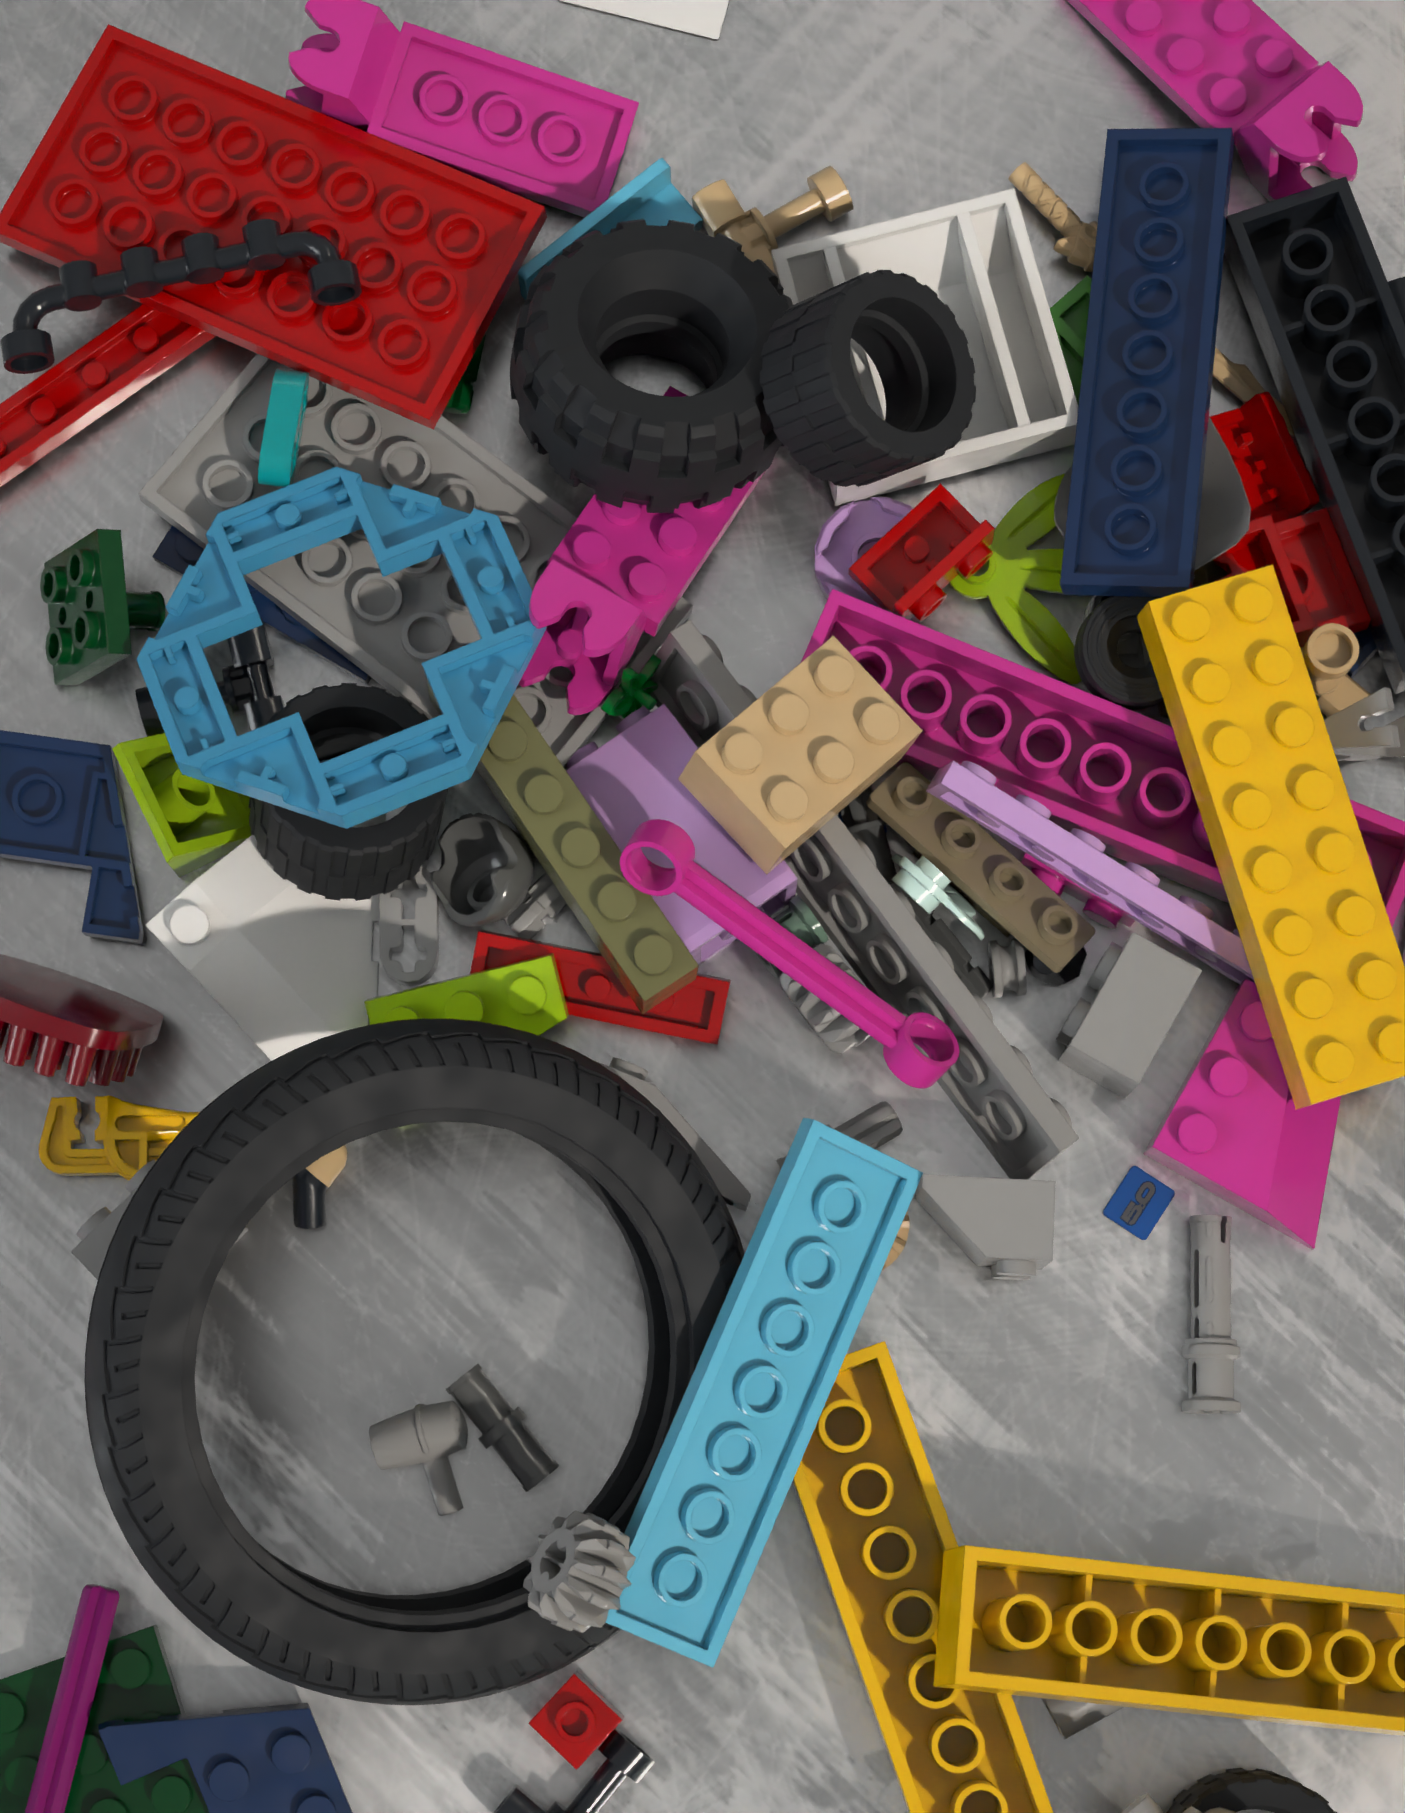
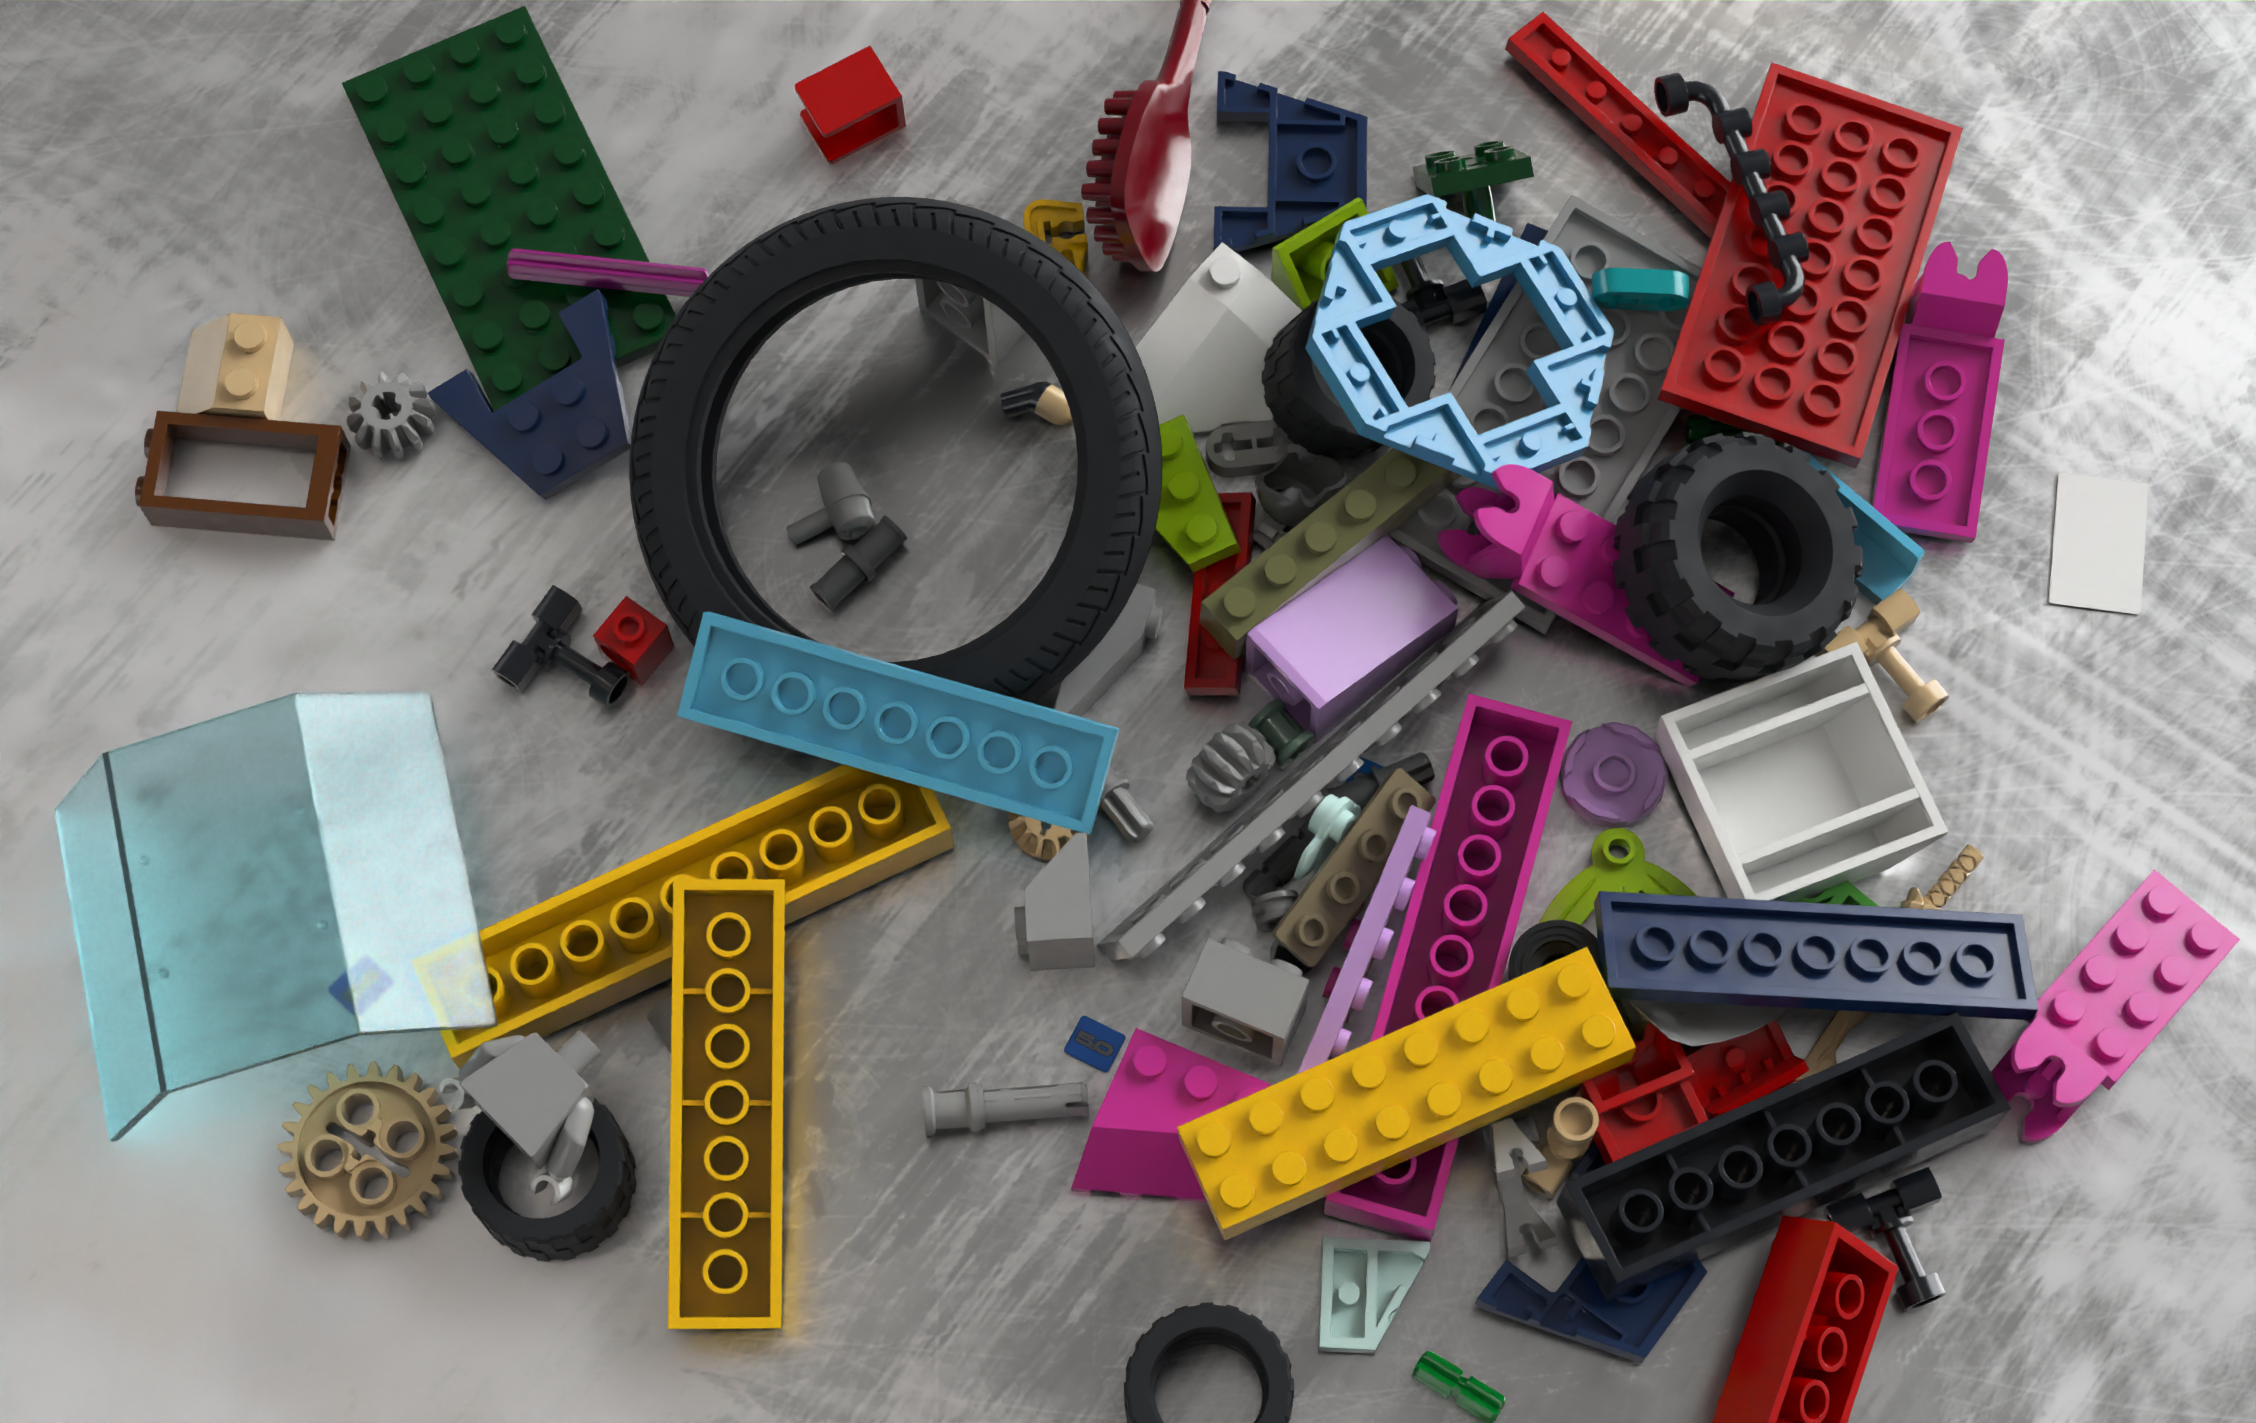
camera: 85 degrees right, 10 degrees down
light grey gear [523,1510,636,1633] -> none
green plant [601,654,661,720] -> none
dark pink piece [620,819,959,1089] -> none
tan brick [678,636,922,875] -> none
black tyre [760,270,976,487] -> none
red bracket [848,483,995,622] -> none

